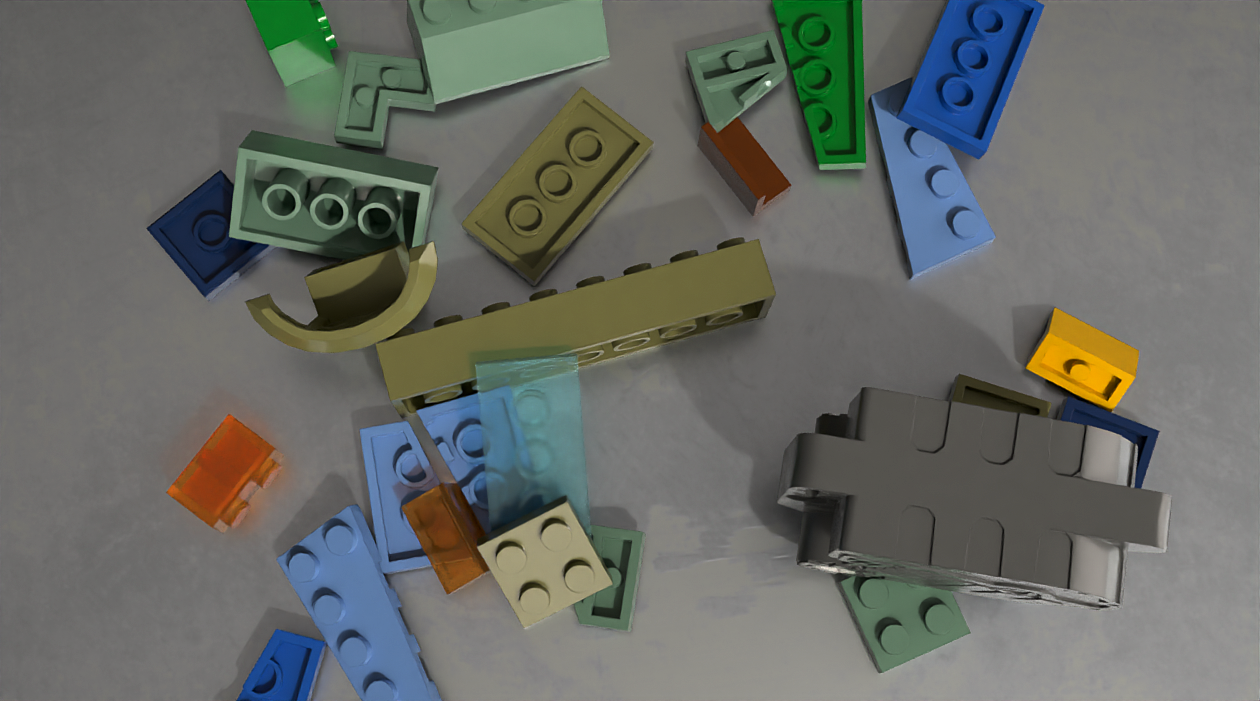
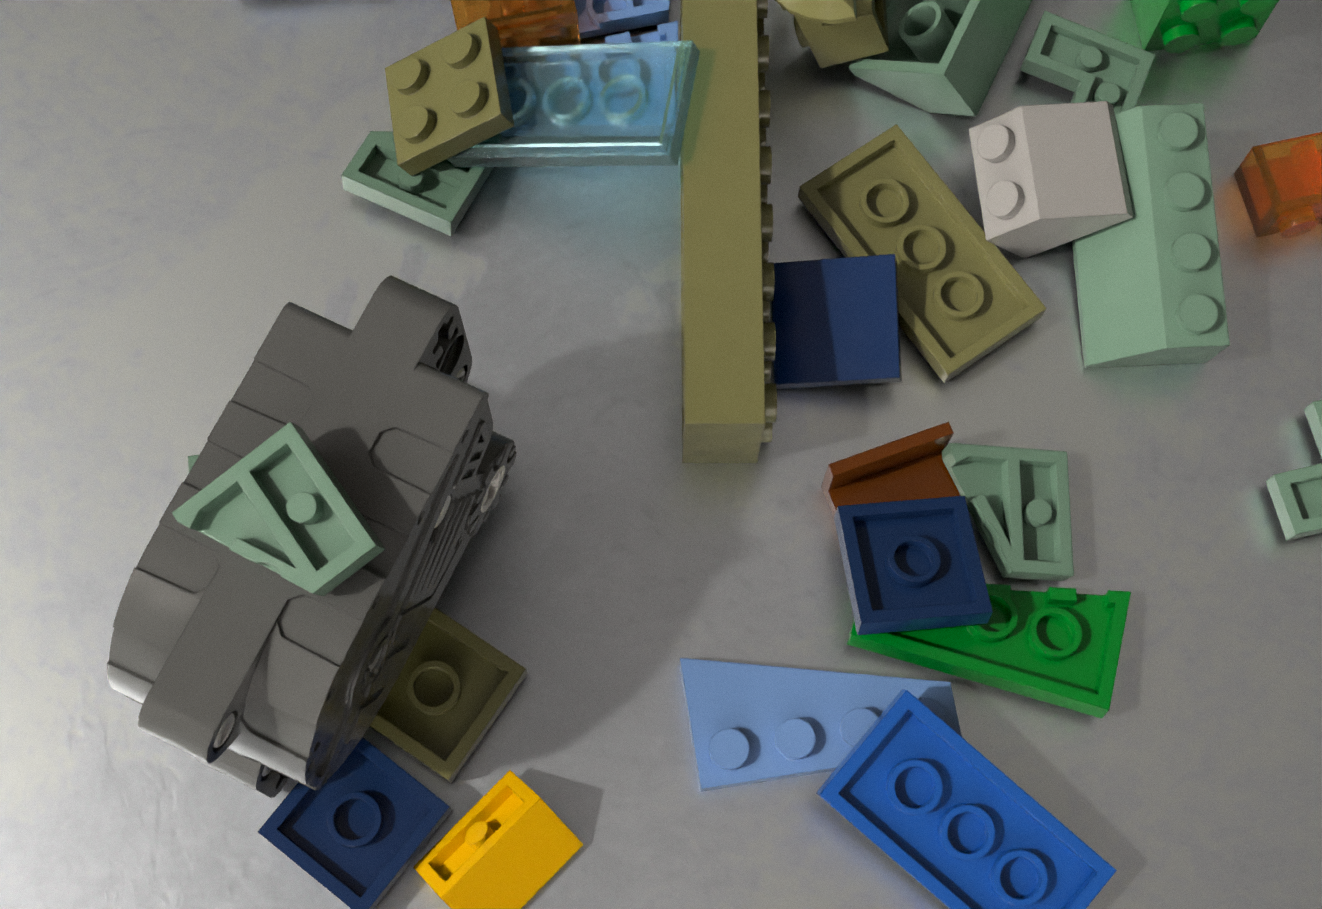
camera: 110 degrees right, 5 degrees down
none -> sand green wing [172,422,385,597]
none -> dark blue tile [772,254,902,389]
none -> dark blue plate [834,496,993,635]
none -> light grey slope [969,101,1133,259]

